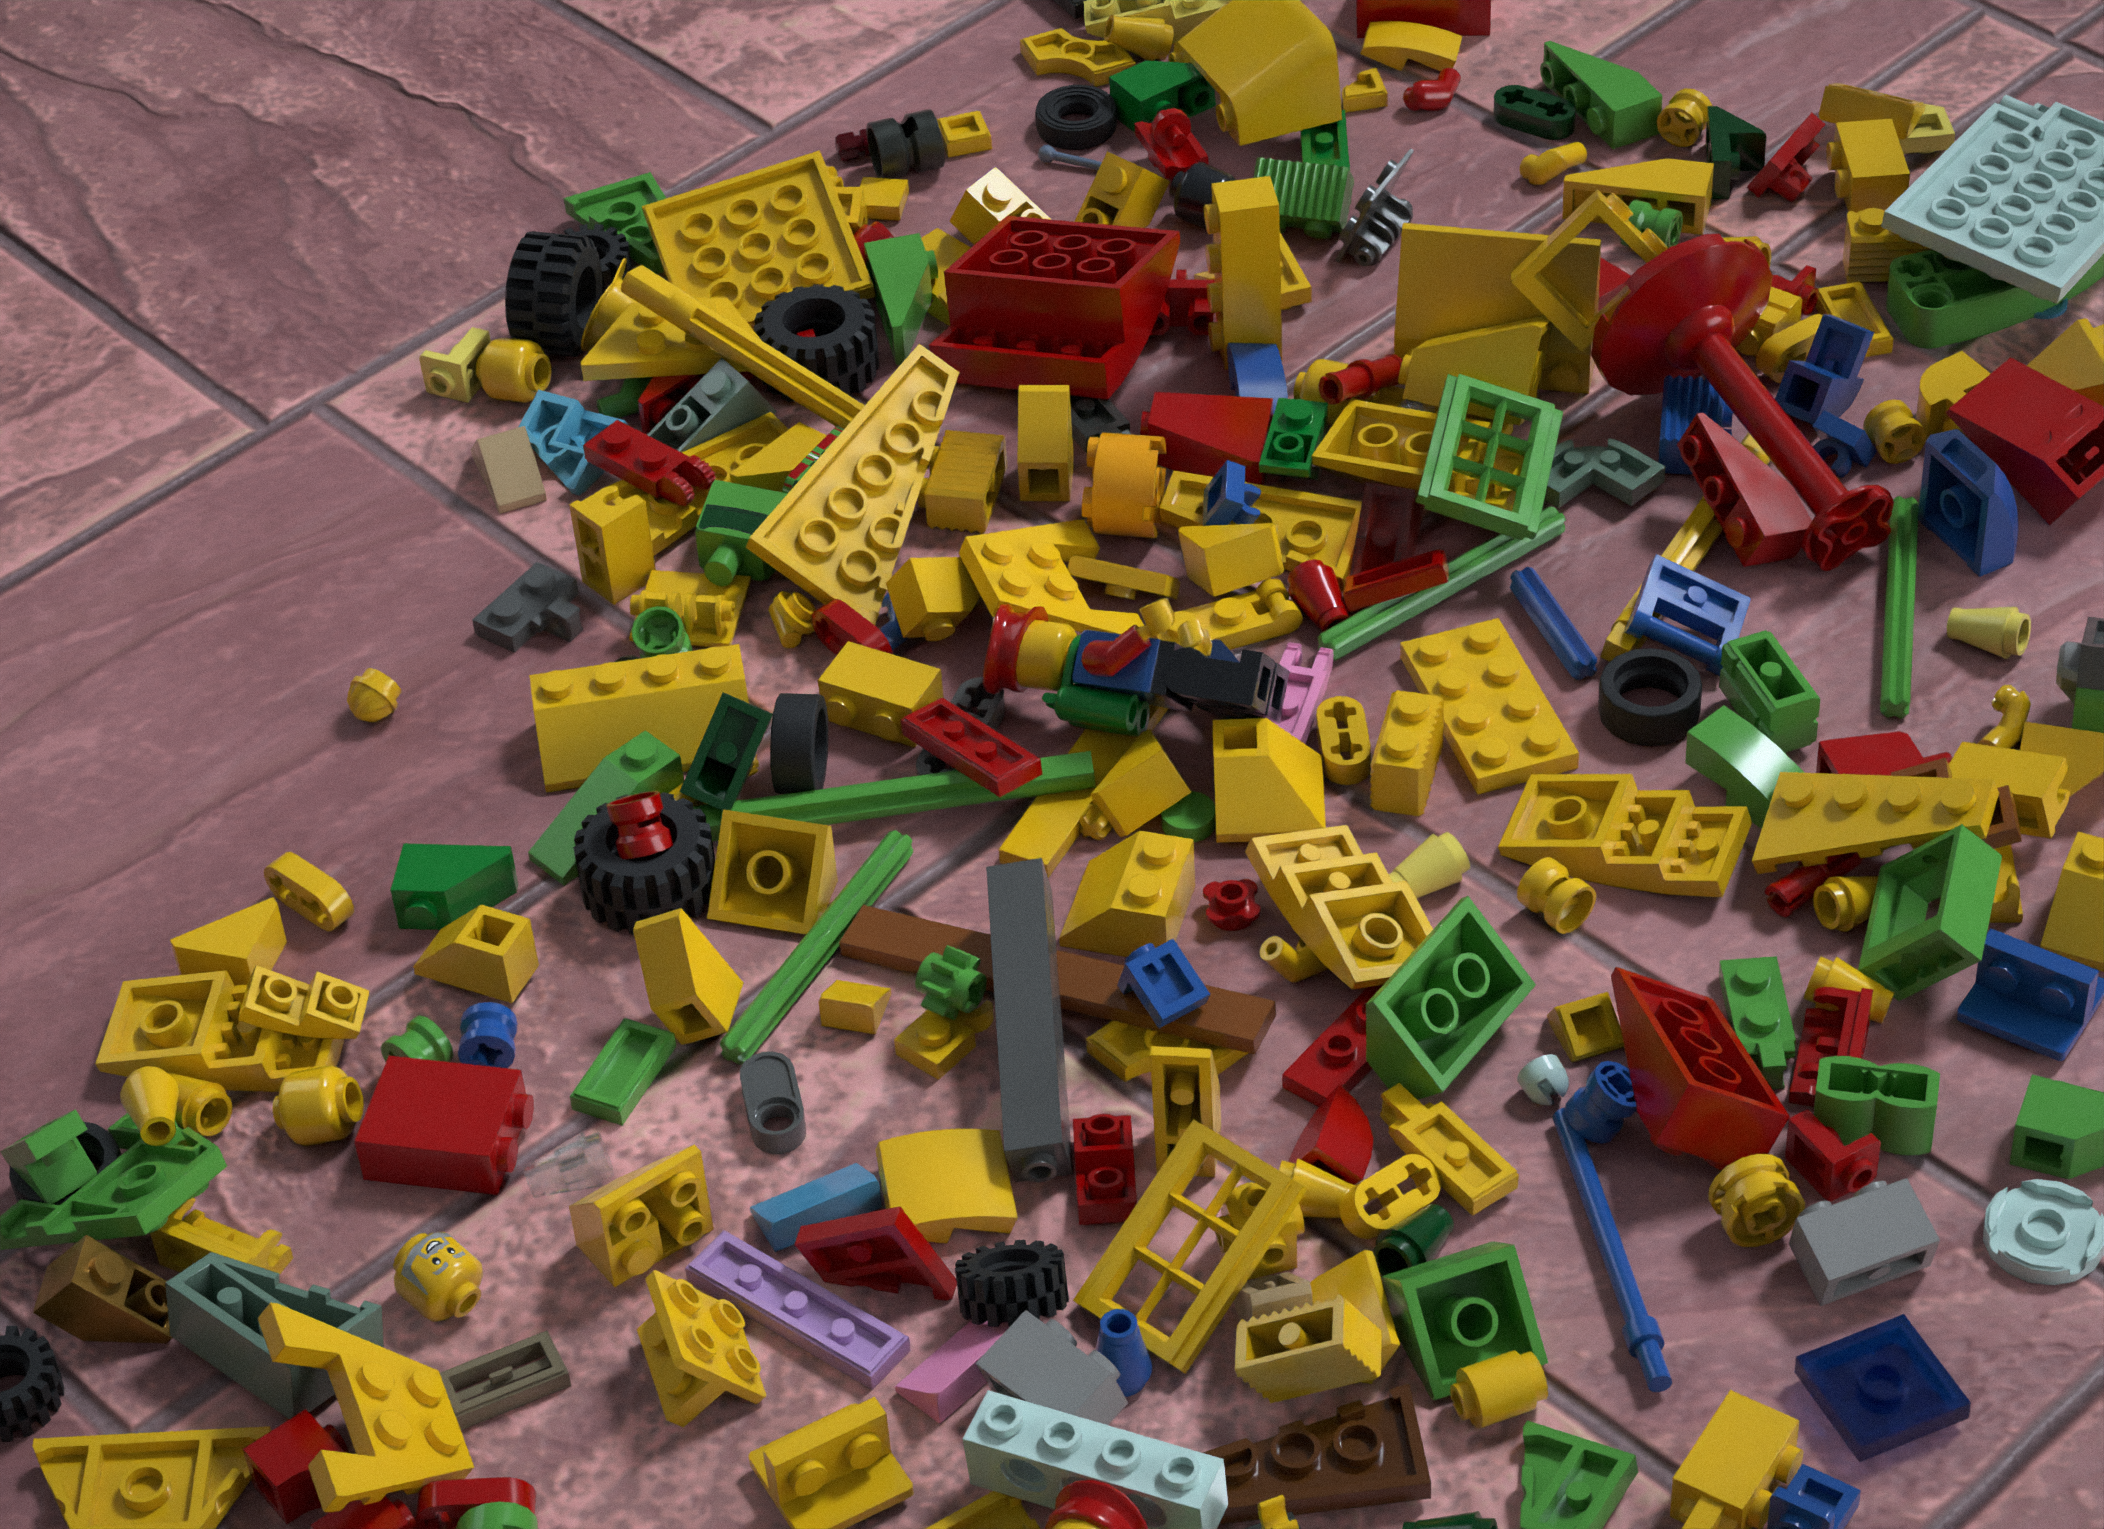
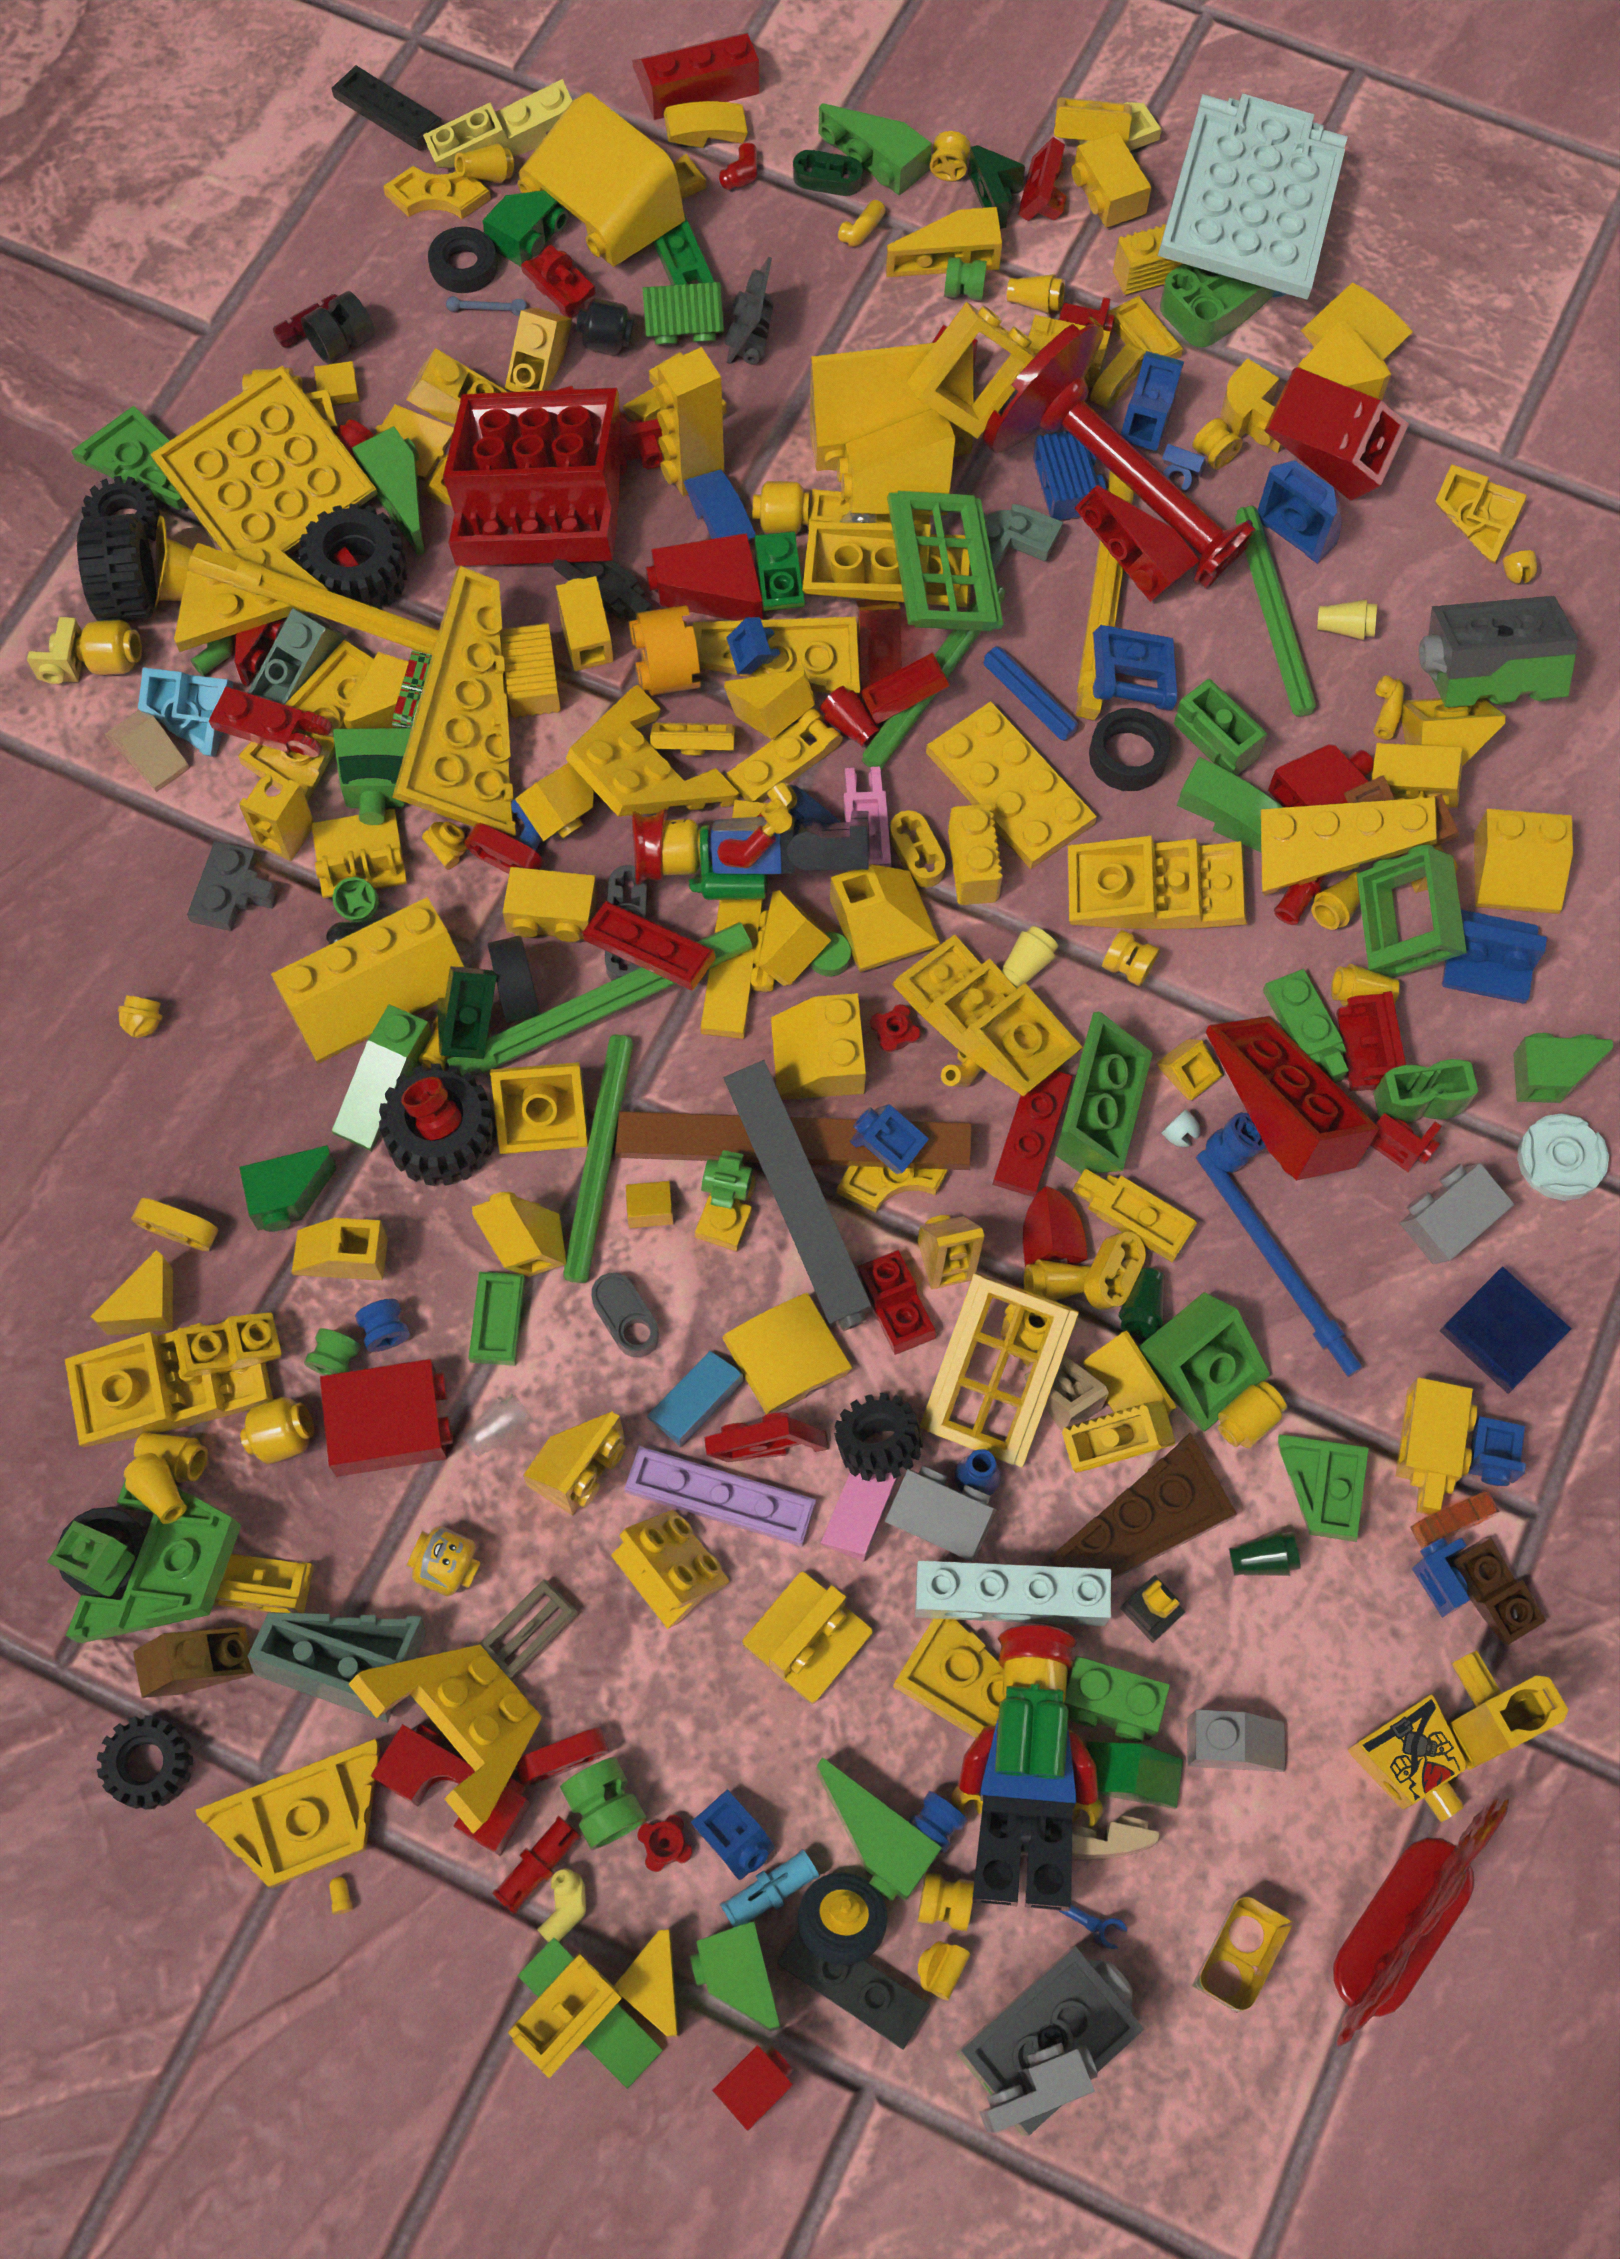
camera: 25 degrees left, 25 degrees up
yellow tile [937,111,992,158] -> none
red pin [1318,354,1403,405] -> none
yellow wheel [1708,1154,1805,1247] -> none

